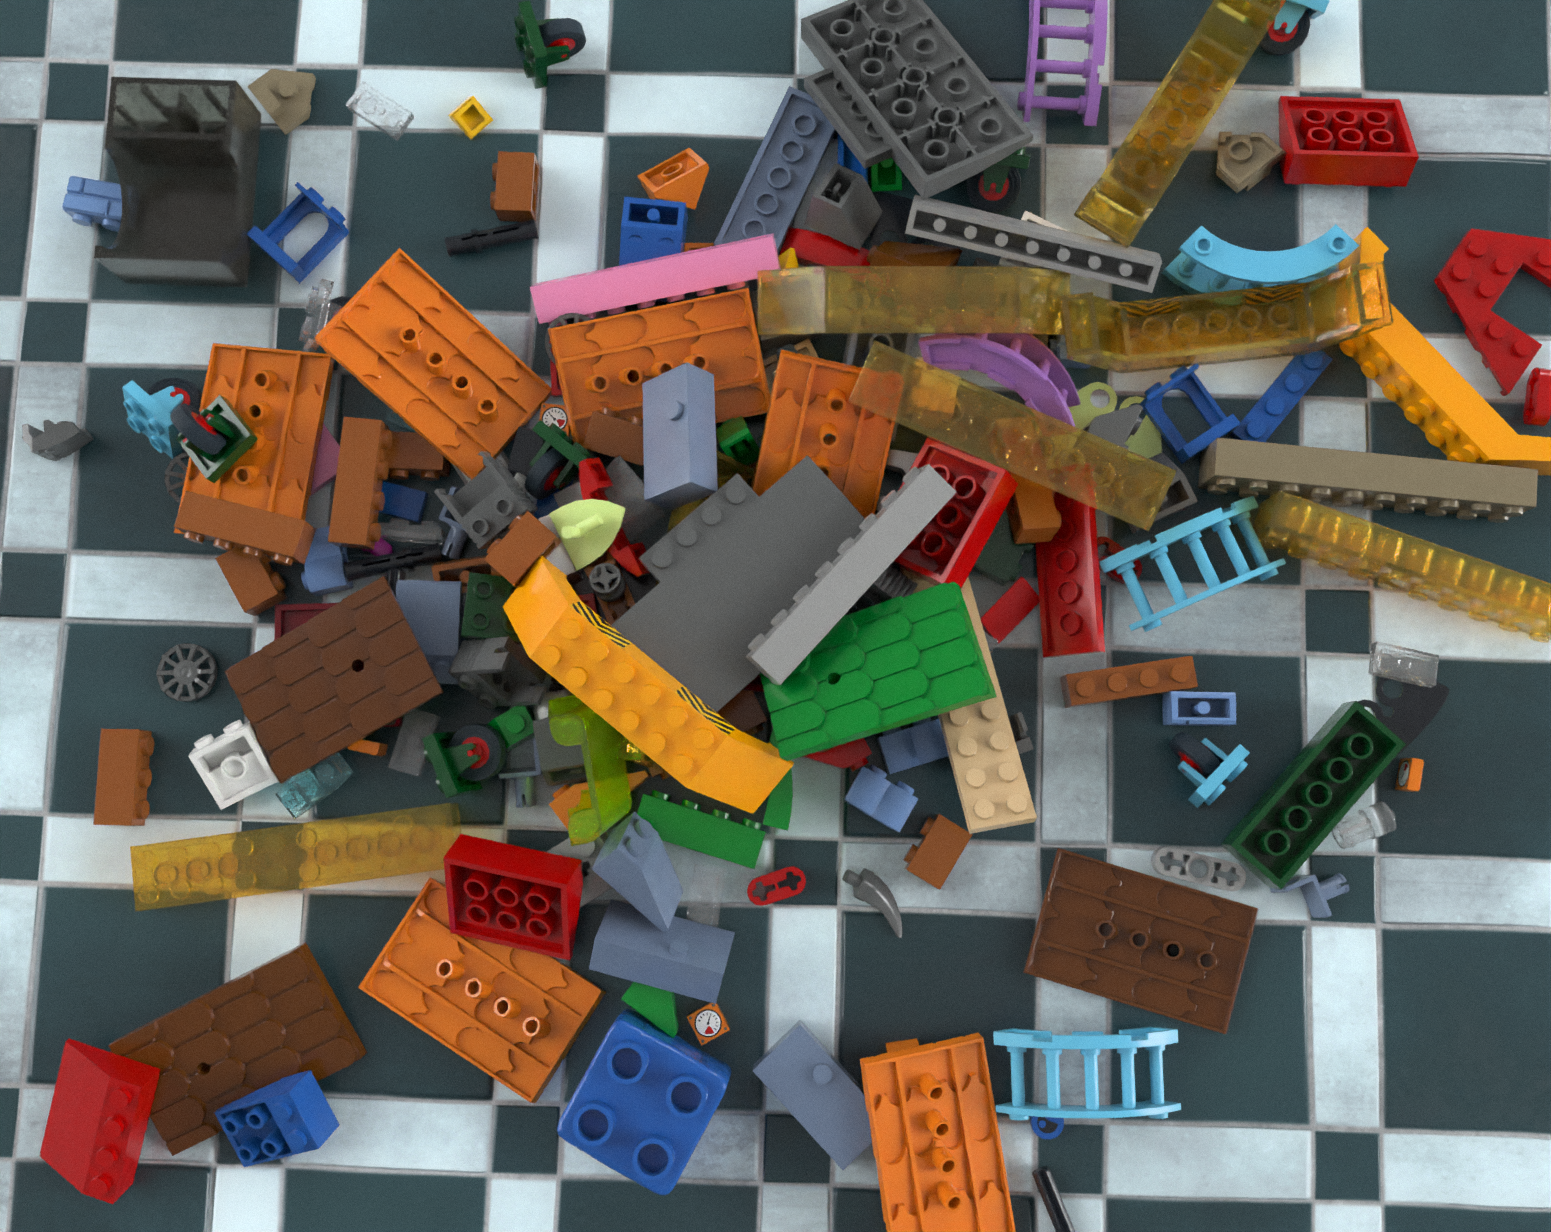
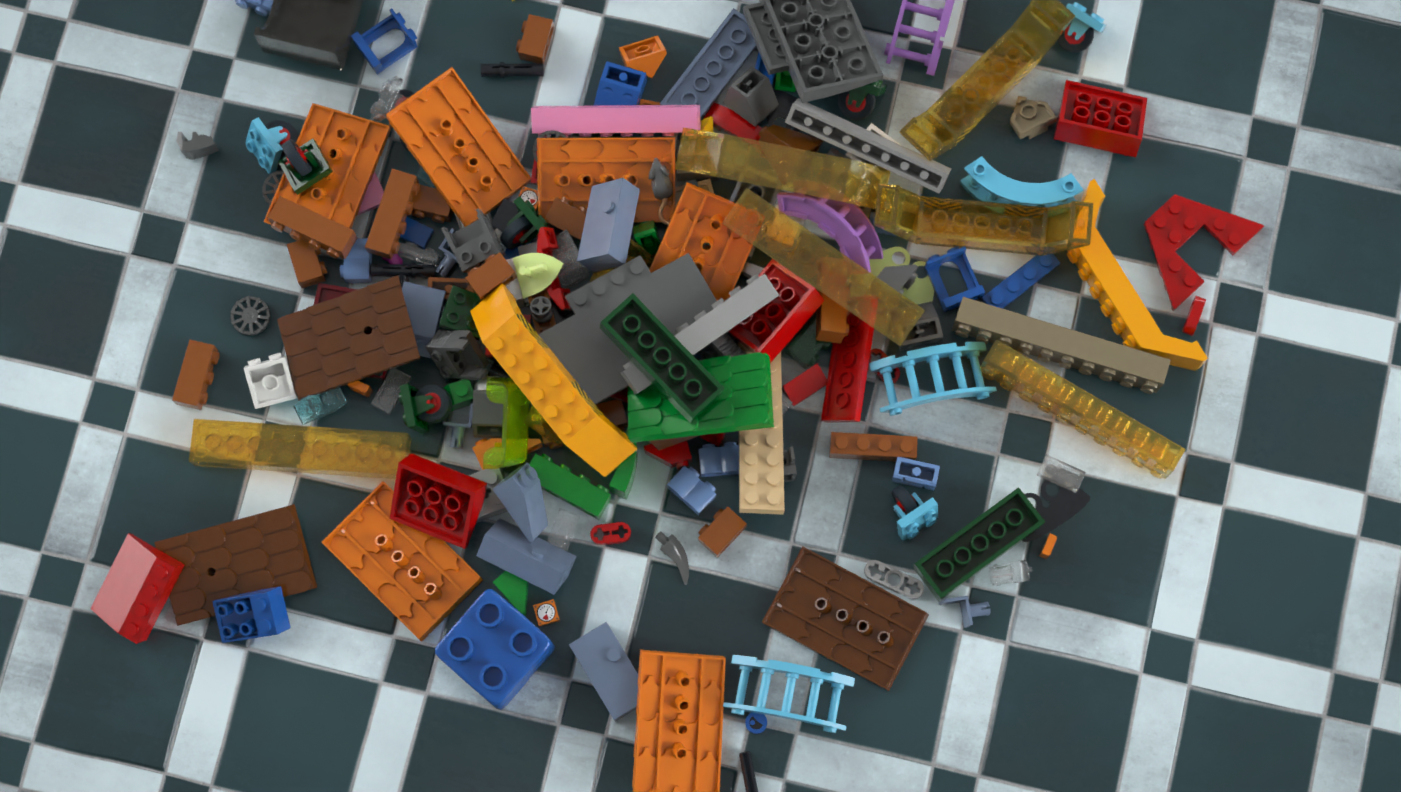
camera: 10 degrees right, 5 degrees down
none -> dark green brick [600,293,724,423]
none -> dark grey animal [649,158,673,225]

